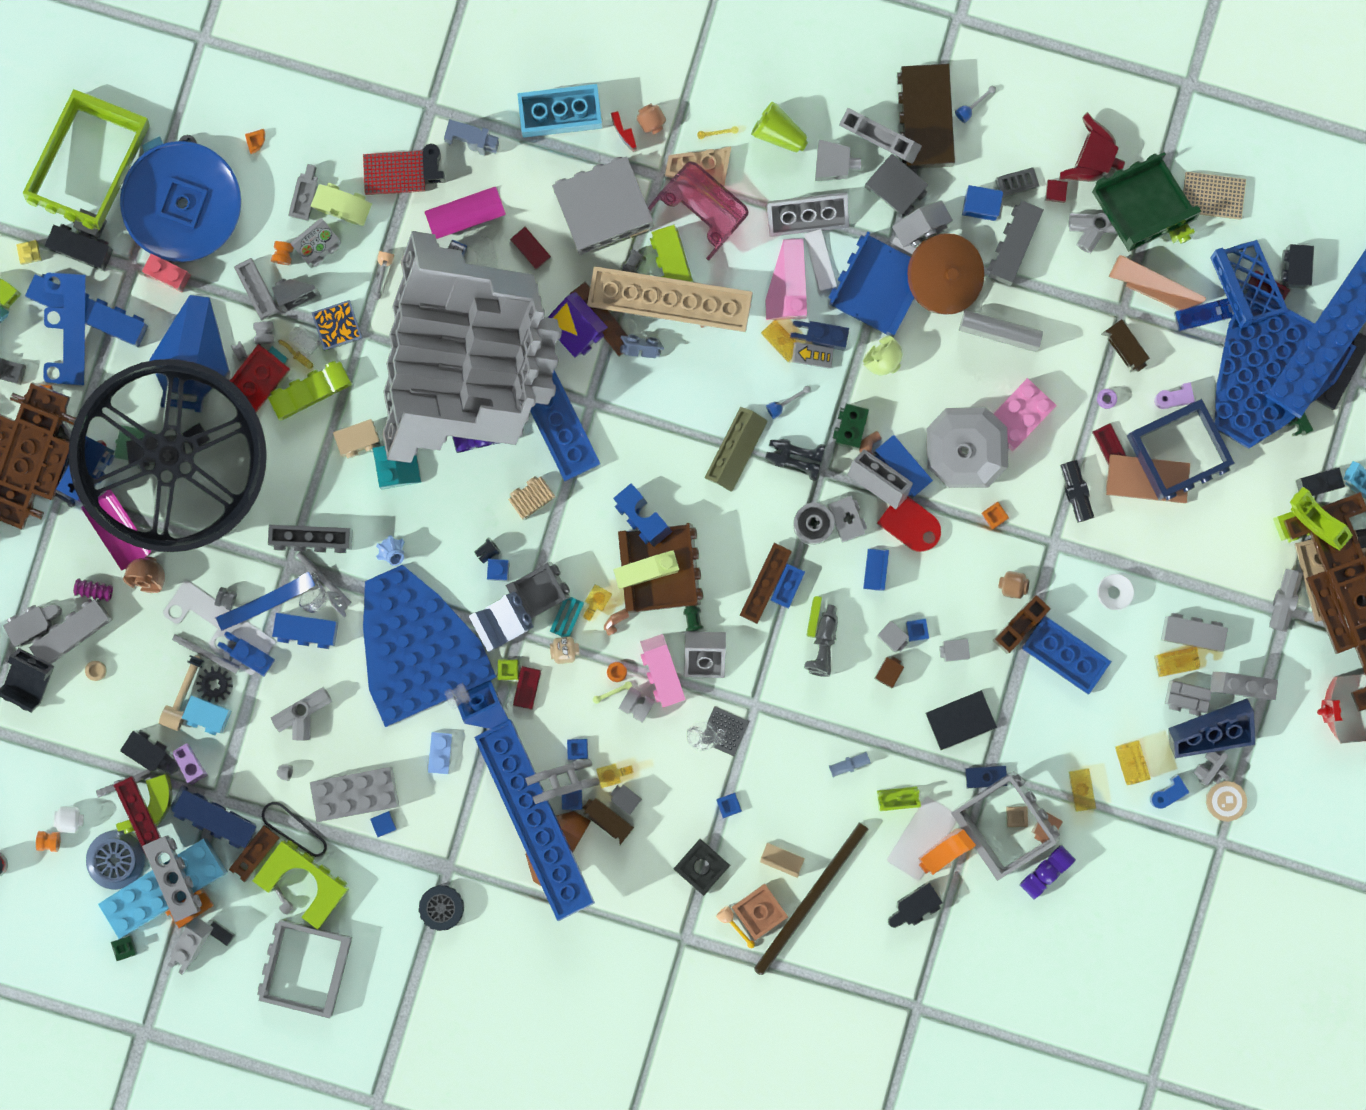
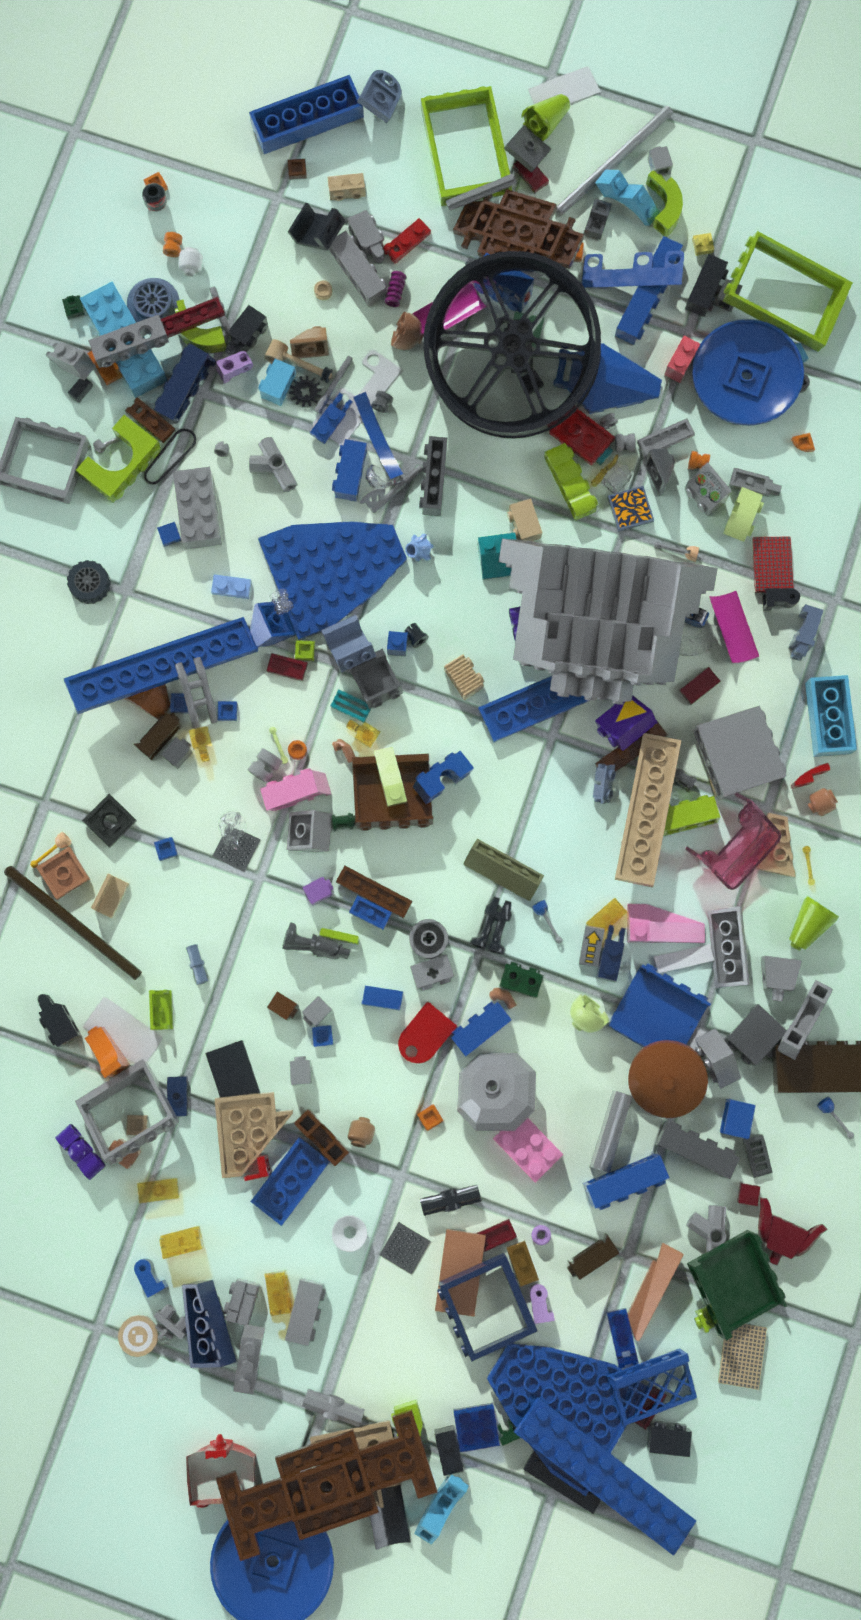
camera: 90 degrees right, 5 degrees down
tan head [550,637,579,664] -> none
light grey brick [847,449,913,509] -> none
lime arch [1290,487,1353,551] -> none
none -> tan wing [215,1092,293,1178]
none -> red panel [244,1154,271,1181]
none -> medium nougat slope [290,326,329,359]
none -> medium lavender brick [302,876,334,906]
none -> dark grey sticker [380,1222,431,1274]
none -> red plate [383,218,431,264]
none -> clear blue plate [453,1402,500,1452]
none -> pearl gold plate [506,1240,539,1287]
none -> blue brick [582,1154,670,1210]

